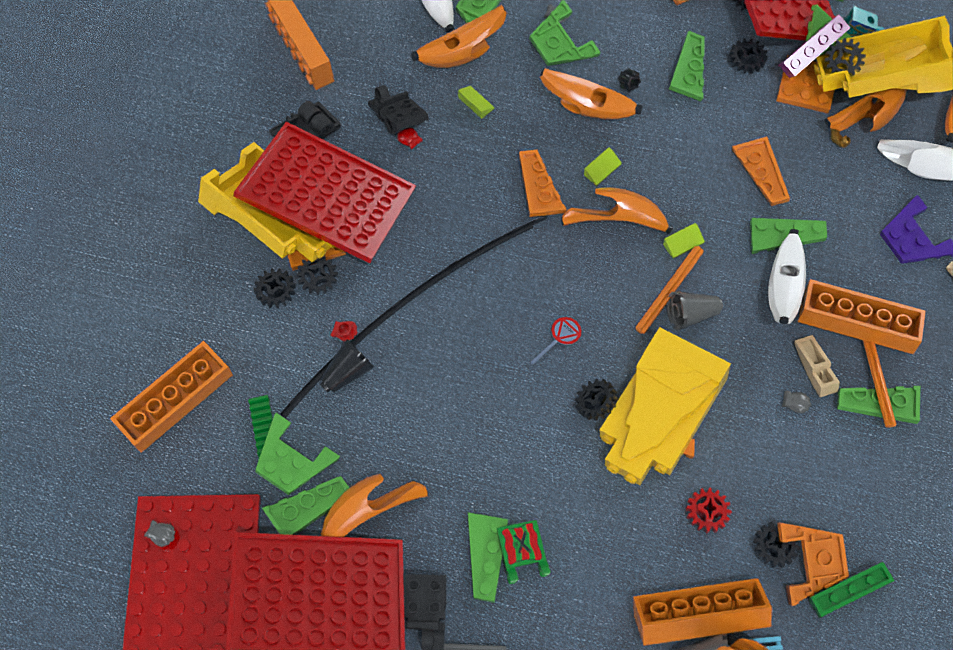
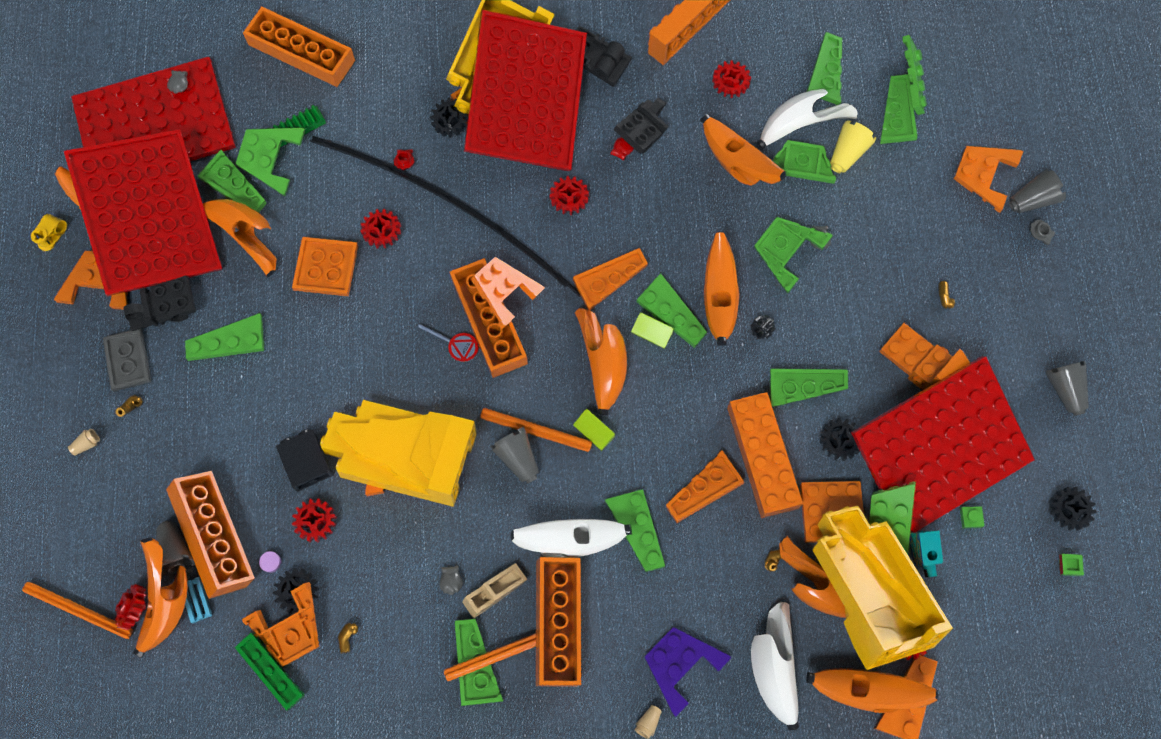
camera: 70 degrees right, 5 degrees up
black gear [254,268,296,308] -> none
black cone [320,339,374,392] -> none
lime slope [458,86,494,119] -> none
flag [497,520,550,584] -> none
black gear [575,379,618,421] -> none
brick [779,15,850,78] -> none
black gear [824,38,866,77] -> none
none -> lavender tile [259,551,281,573]
none -> black panel [276,430,334,492]
none -> orange plate [292,237,358,297]
none -> pearl gold arm [338,623,358,653]
none -> red gear [360,209,401,248]
none -> orange brick [450,258,528,378]
none -> wing [471,257,545,329]
none -> red gear [550,176,589,215]
none -> bright green wing [637,273,707,348]
none -> red gear [712,60,751,98]
none -> orange brick [727,392,803,518]

